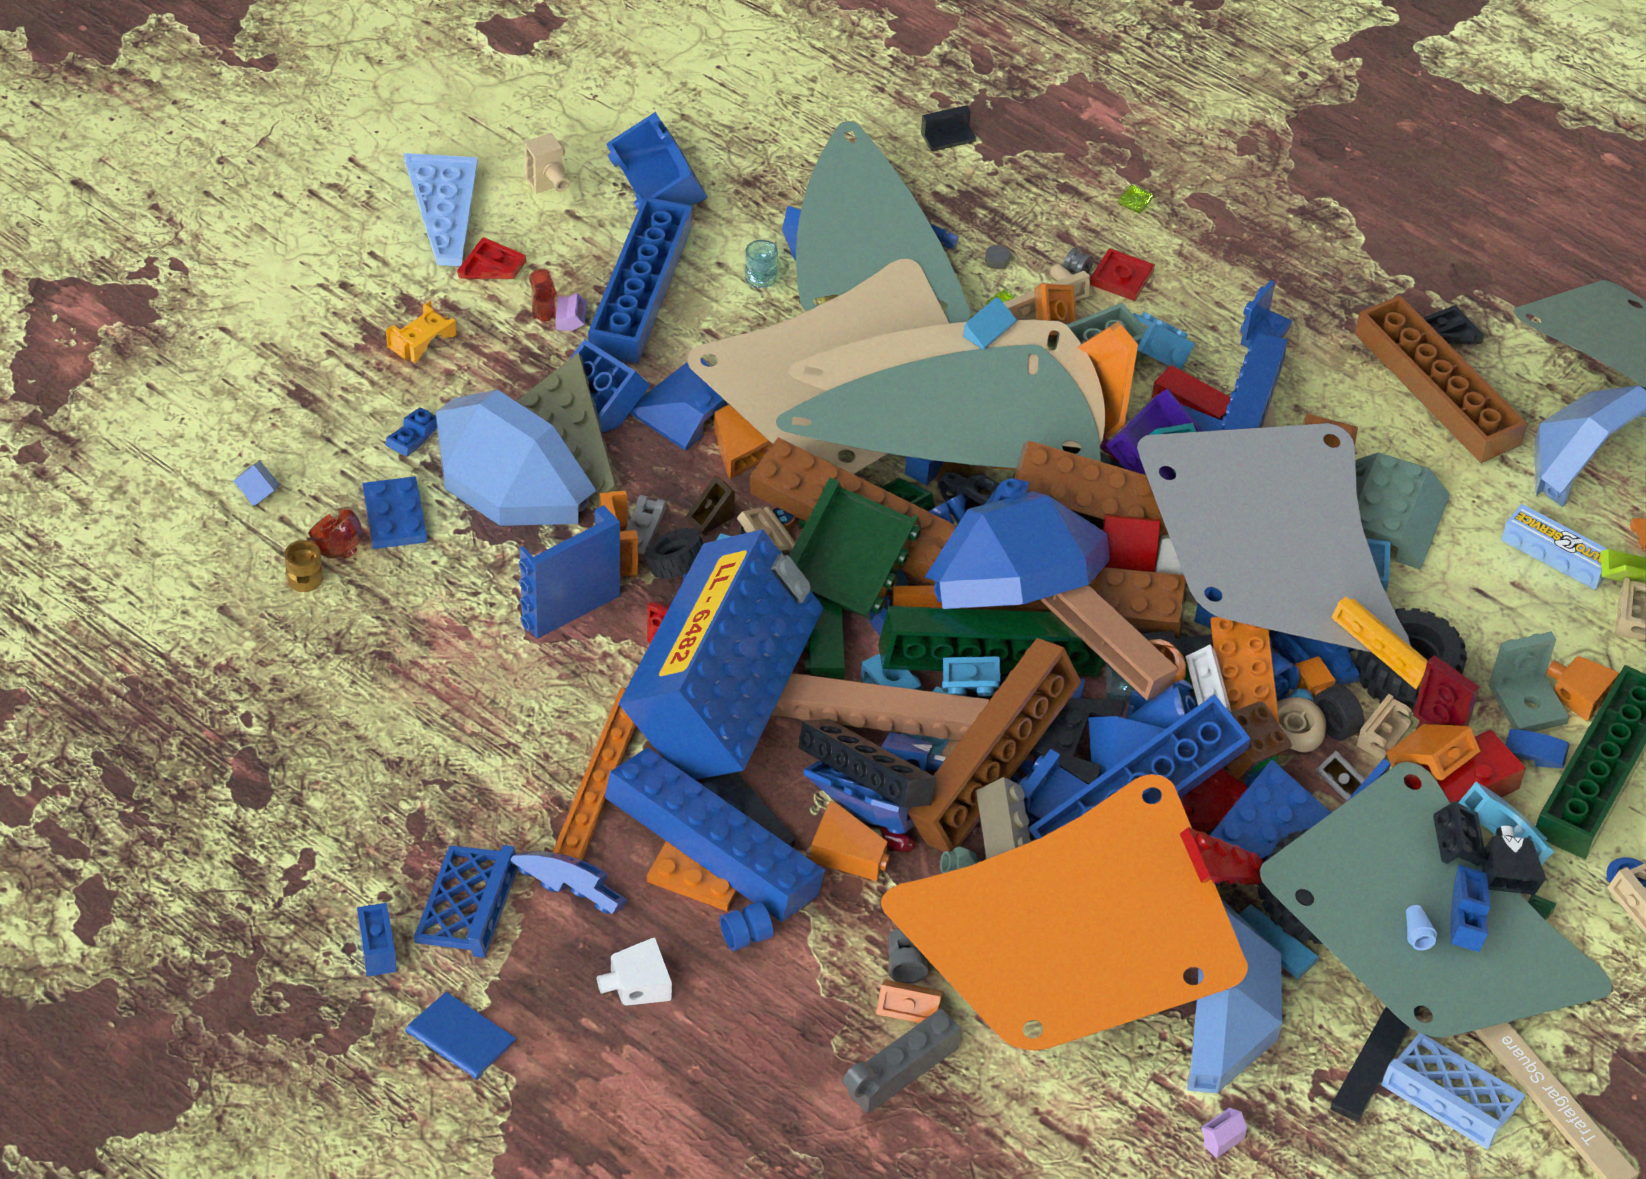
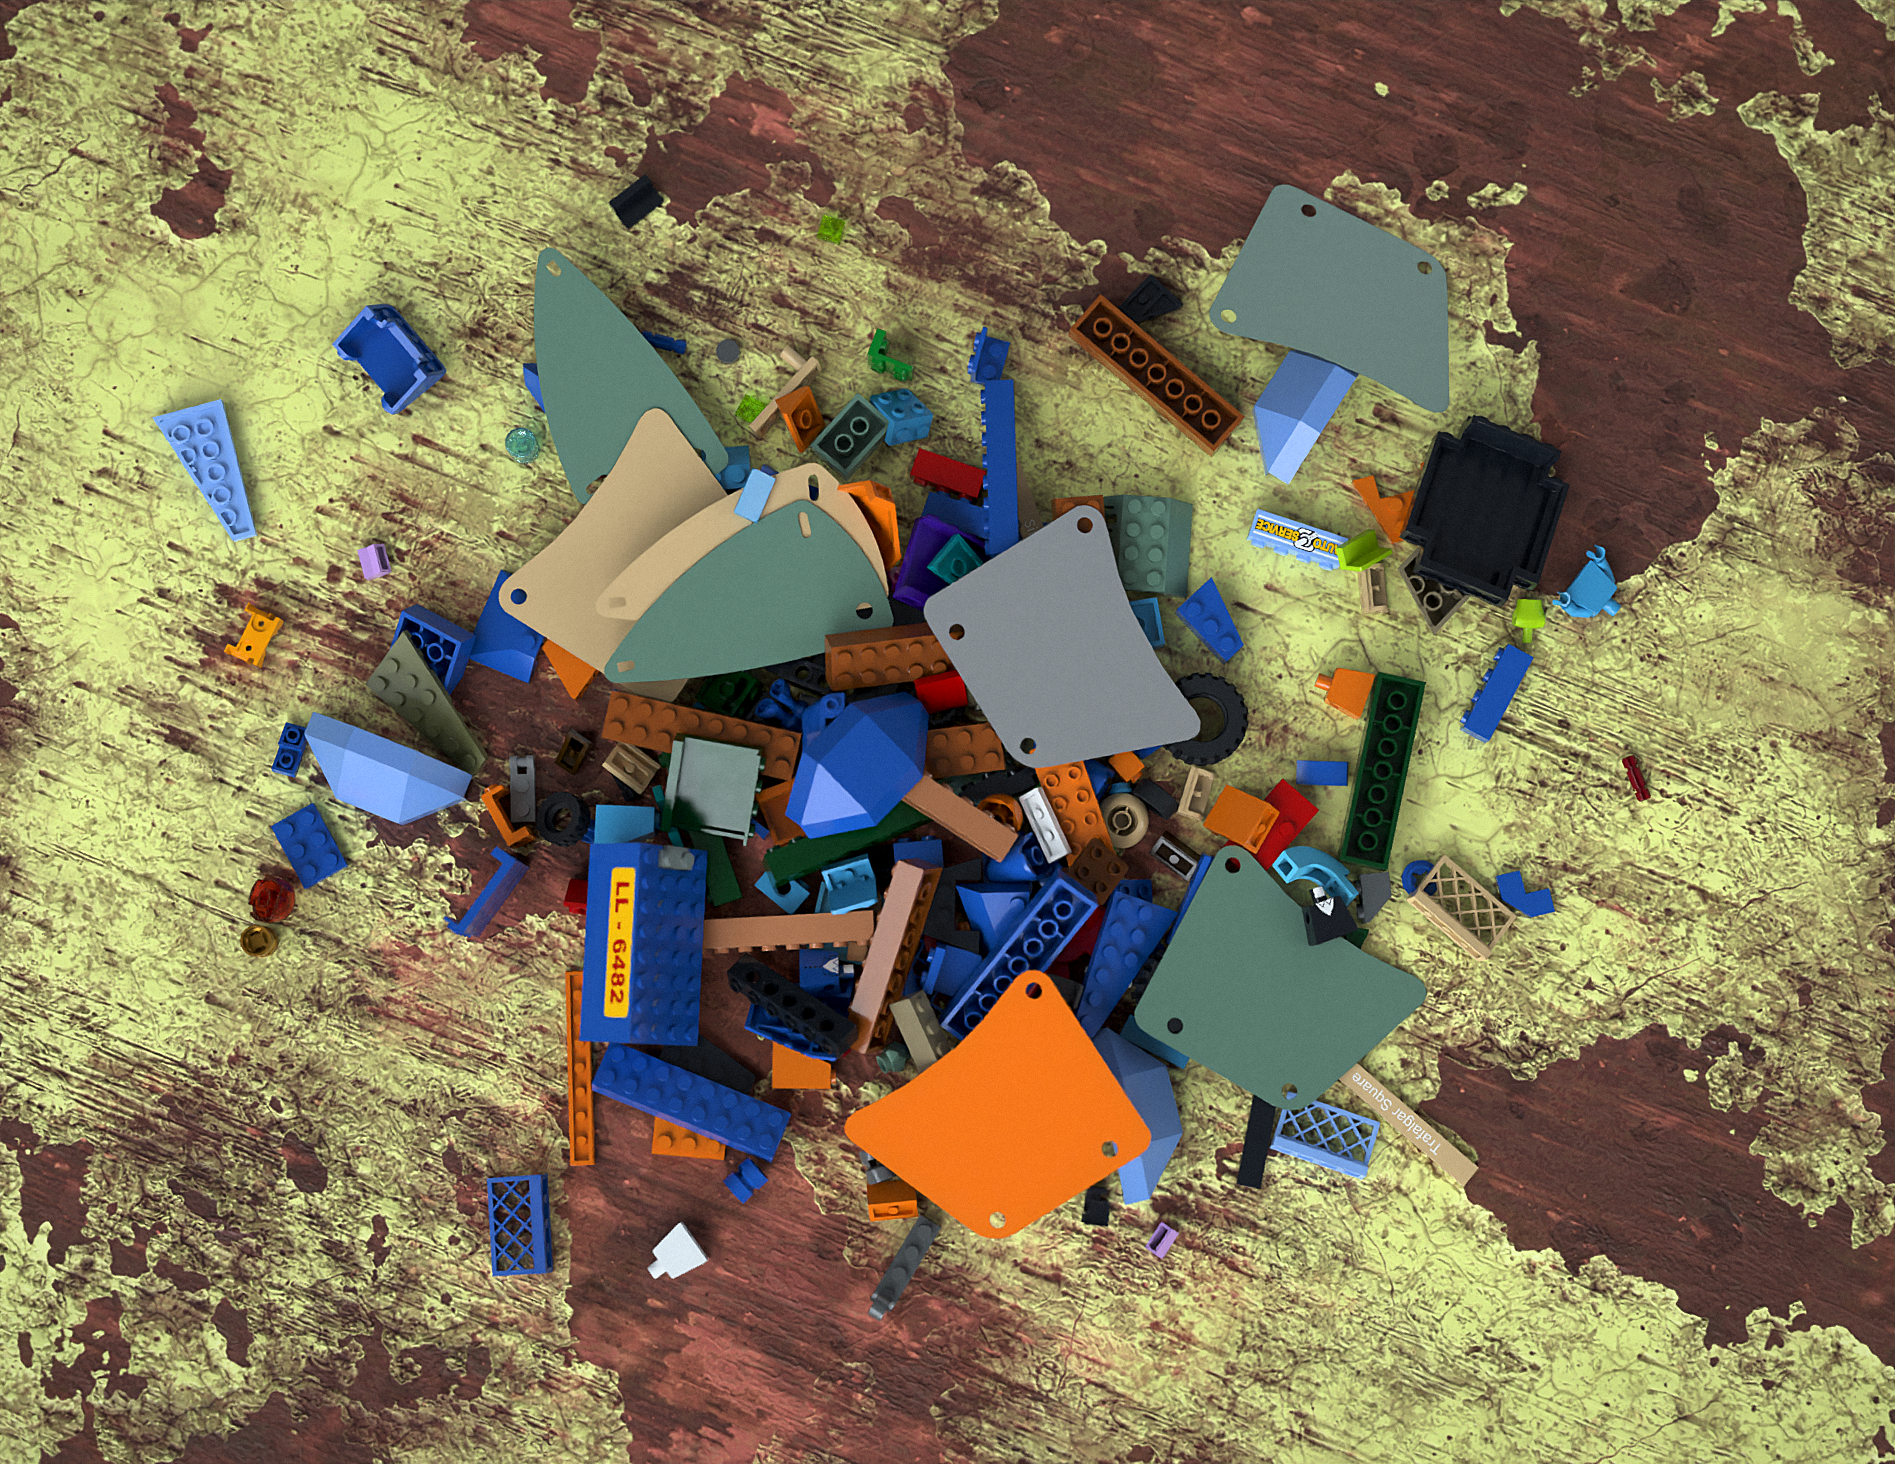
camera: 15 degrees left, 35 degrees up
panel [234,460,279,505] -> none
blue panel [357,903,397,977] -> none
blue piece [405,992,516,1080] -> none
red wing [457,237,527,279] -> none
slope [510,851,627,914] -> none
tan brick [524,133,569,194] -> none
clear red piece [529,269,557,322] -> none
blue brick [588,197,692,364] -> none
dark grey wheel [1063,247,1094,274] -> none
red tile [1089,248,1155,301] -> none
red wing [1180,827,1263,885] -> none
light orange panel [1331,596,1427,689] -> none
light blue cone [1406,905,1437,950] -> none
dark red tile [1413,655,1480,729] -> none
black bracket [1433,801,1487,866] -> none
blue slope [1450,865,1491,952] -> none
sand green bracket [1489,631,1569,732] -> none
none -> green bracket [867,328,914,382]
none -> black piece [1081,1186,1111,1227]
none -> blue wedge [1175,577,1244,665]
none -> dark grey slope [1354,872,1391,924]

